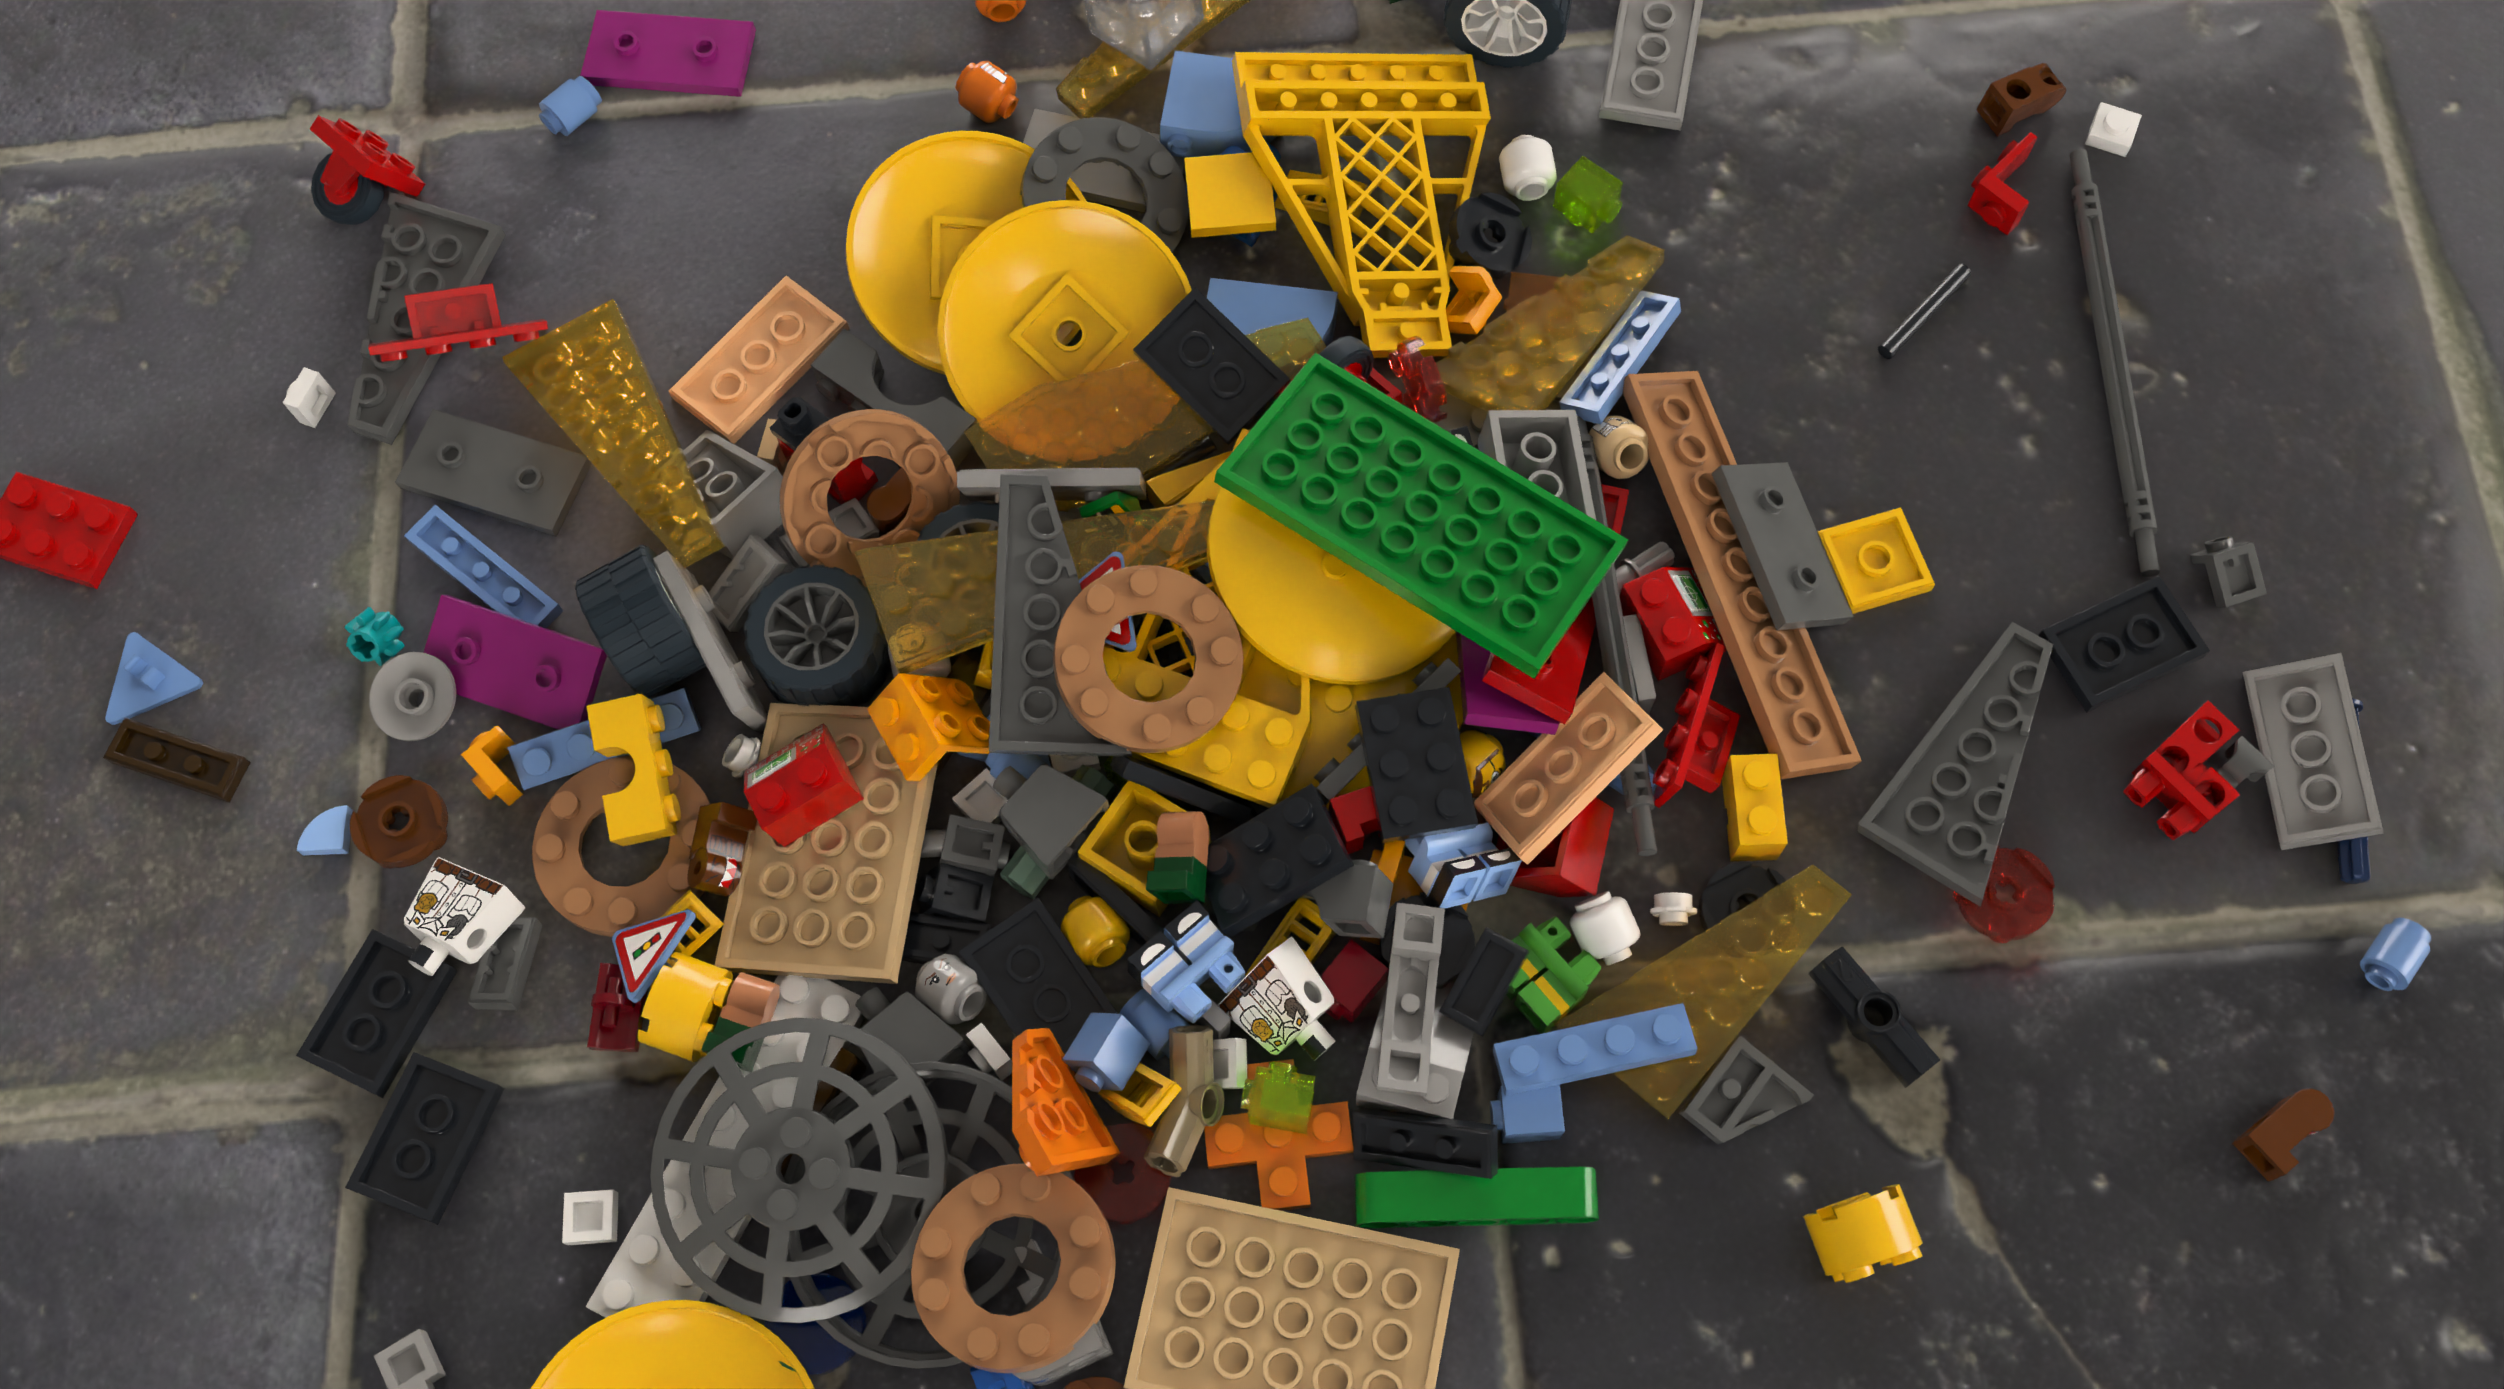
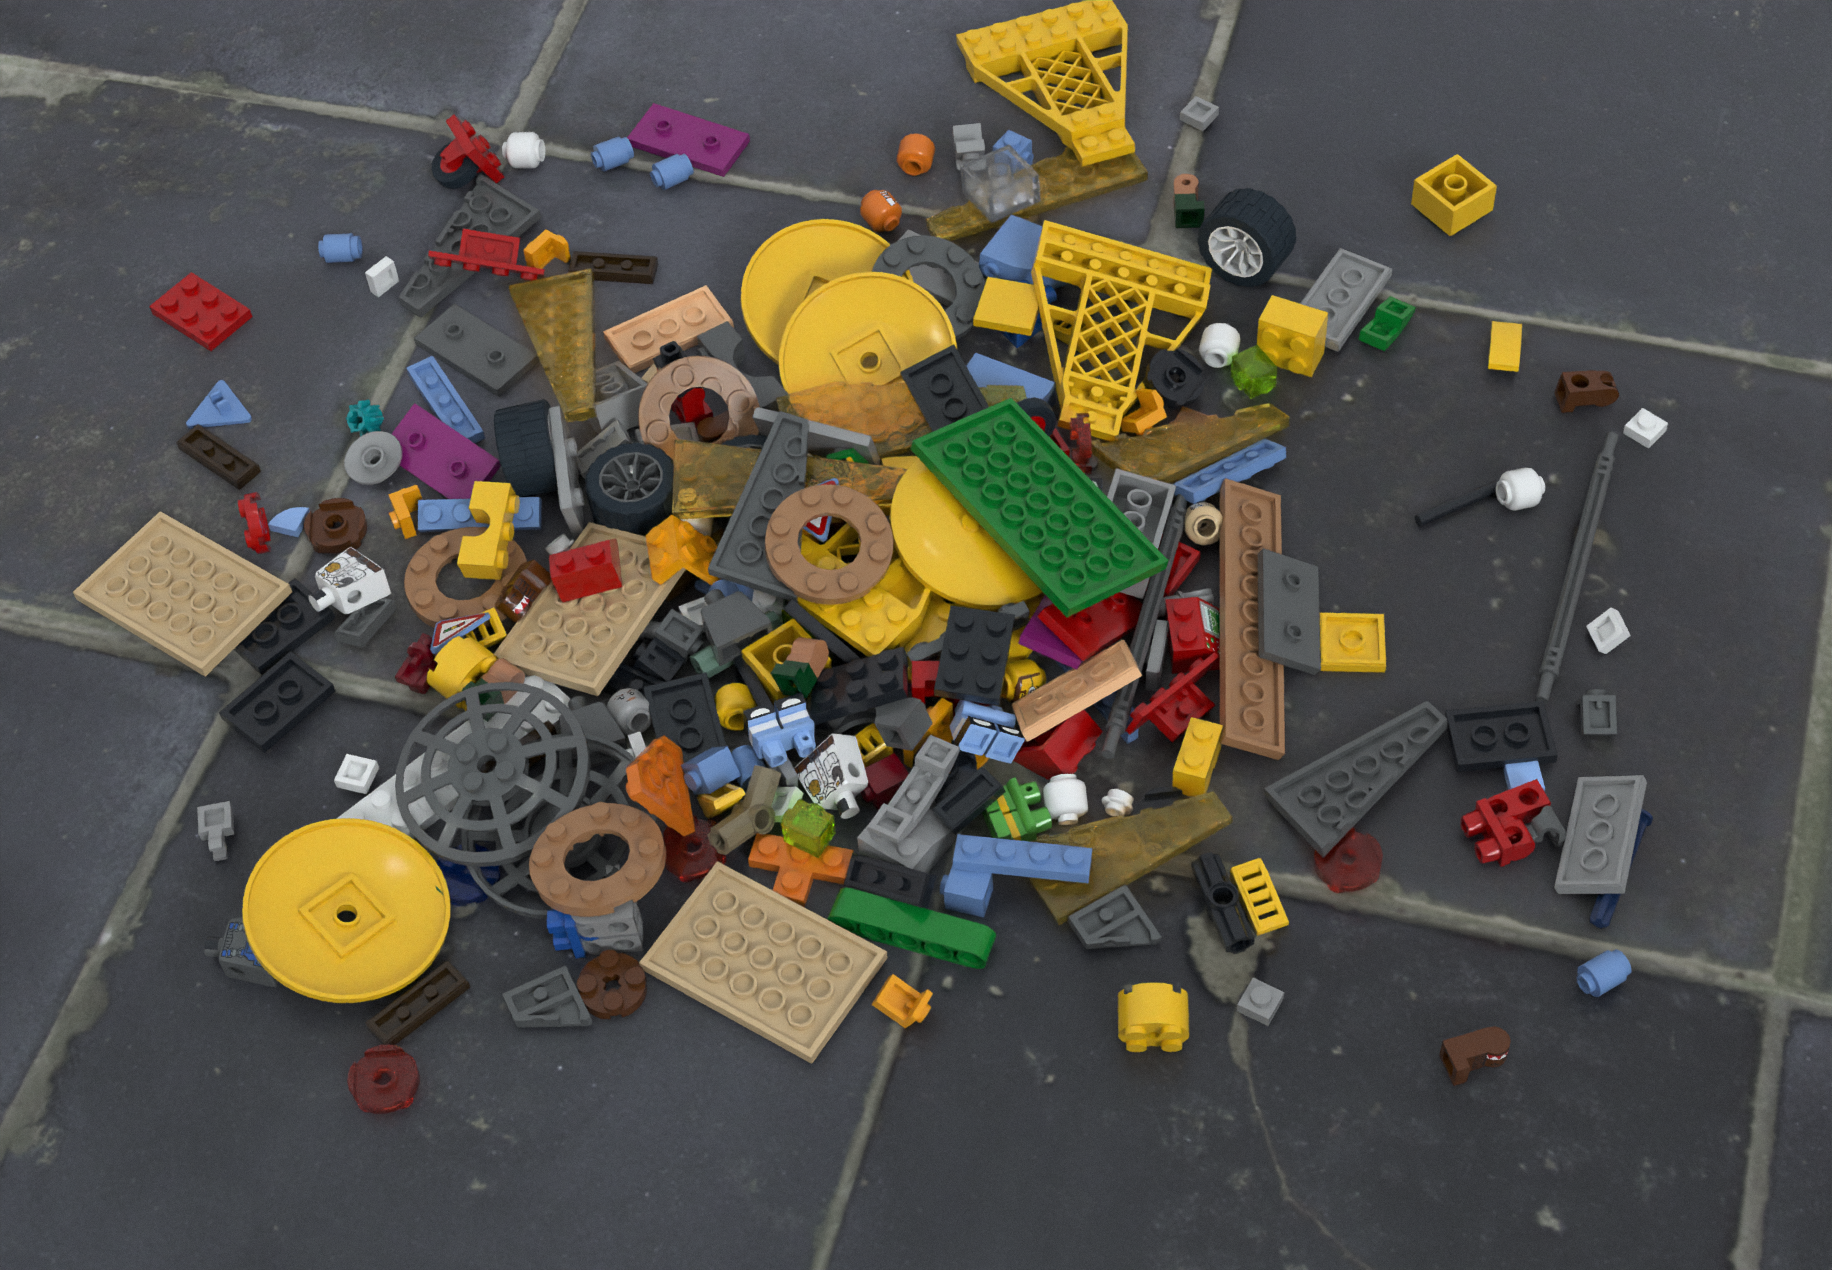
camera: 20 degrees right, 15 degrees down
red bracket [1967,132,2038,236] -> none
none -> tan plate [73,511,292,677]
none -> red plate [238,492,271,554]
none -> medium blue brick [318,233,362,263]
none -> white head [502,132,545,169]
none -> light orange bracket [523,229,571,269]
none -> dark brown tile [568,251,658,284]
none -> medium blue brick [650,154,694,190]
none -> light orange bracket [872,974,933,1028]
none -> yellow slope [1229,858,1289,936]
none -> light grey plate [1237,978,1284,1026]
none -> yellow brick [1256,295,1328,377]
none -> green slope [1358,296,1416,351]
none -> yellow slope [1488,321,1522,372]
none -> white head [1496,467,1545,511]
none -> light blue tile [1503,761,1545,792]
none -> white plate [1586,608,1631,654]

